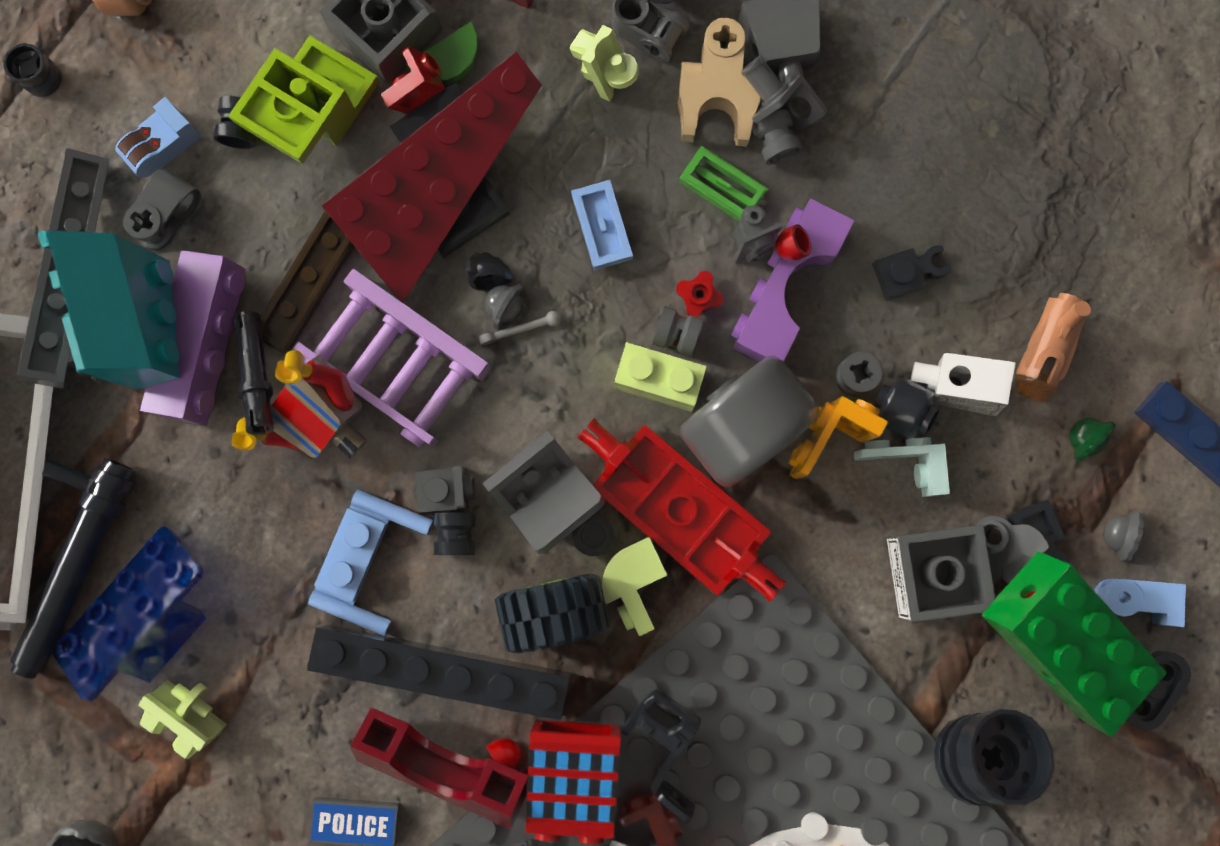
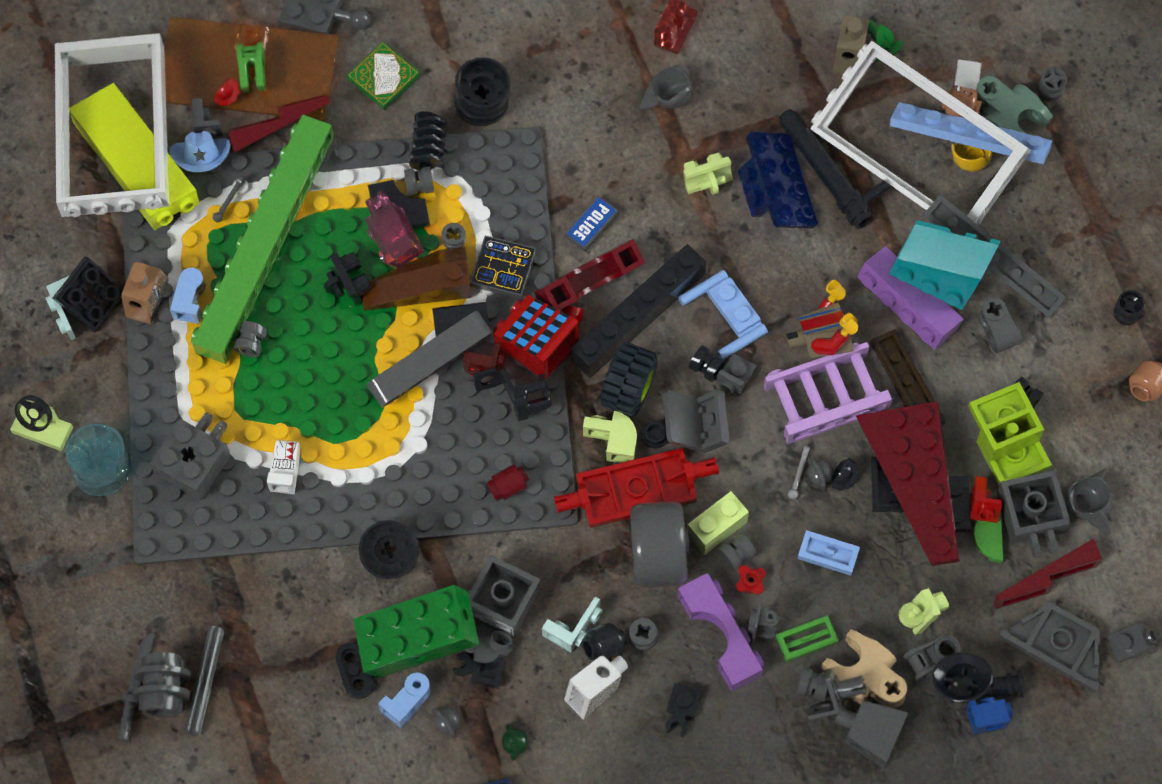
camera: 130 degrees right, 15 degrees down
light blue leg [116,97,202,178] -> none
black pin [233,311,274,435] -> none
red hinge [775,224,812,261] -> none
light orange bracket [788,396,888,479] -> none
nougat piece [1014,293,1091,403] -> none
none -> dark red brick [486,464,529,501]

